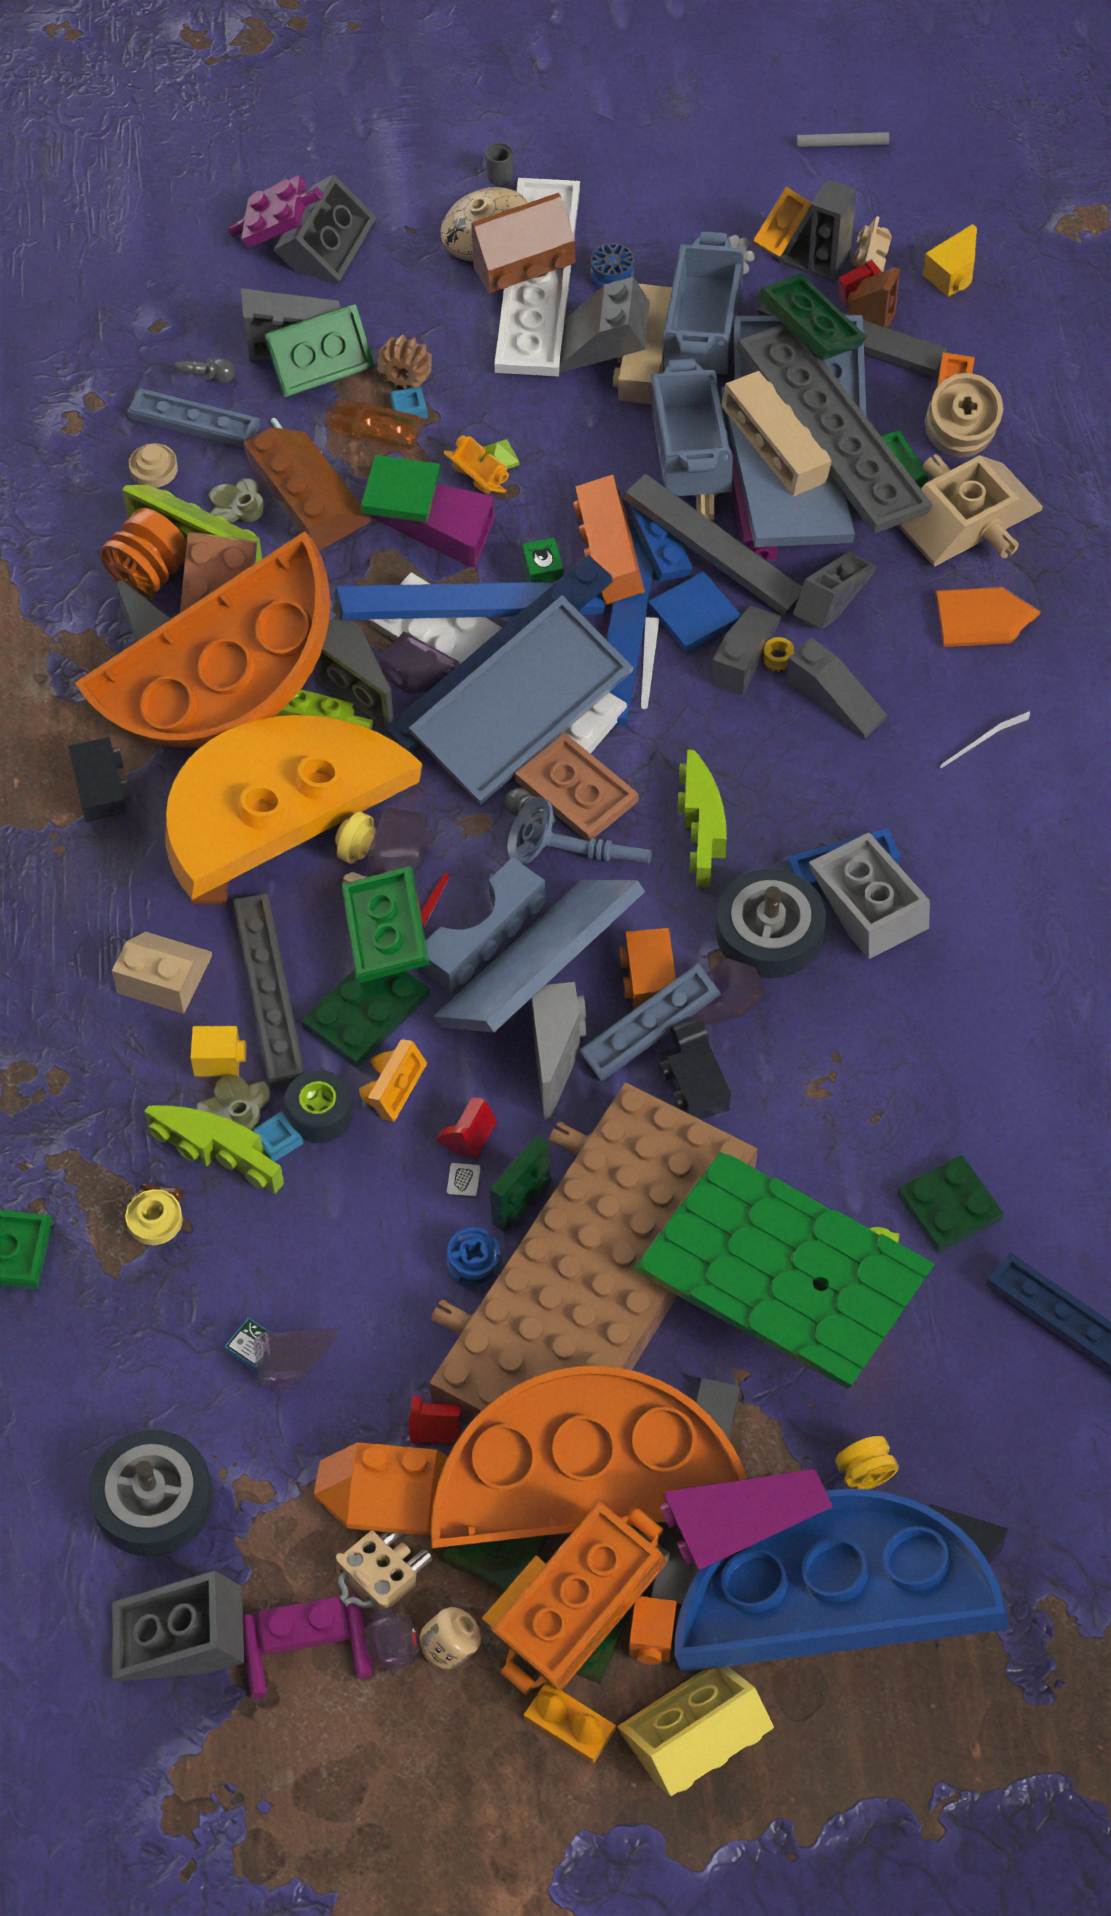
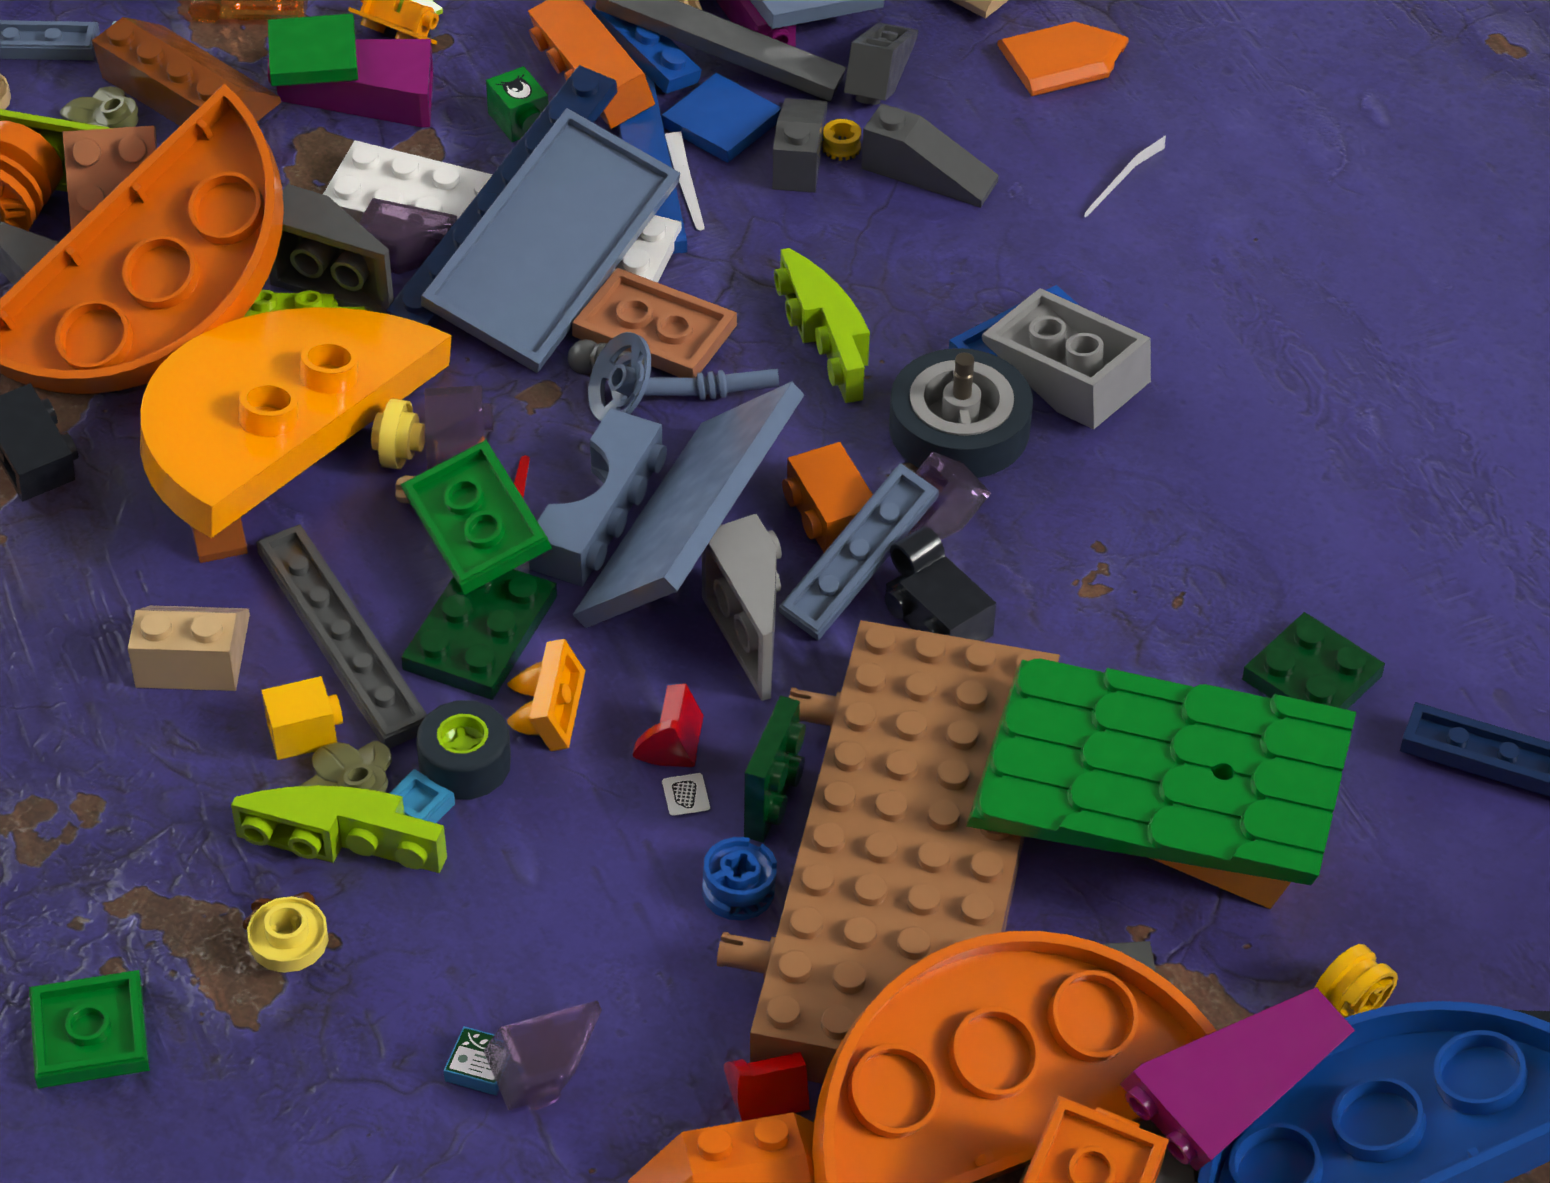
camera: 20 degrees left, 10 degrees down
blue tile [335,582,605,620] -> none

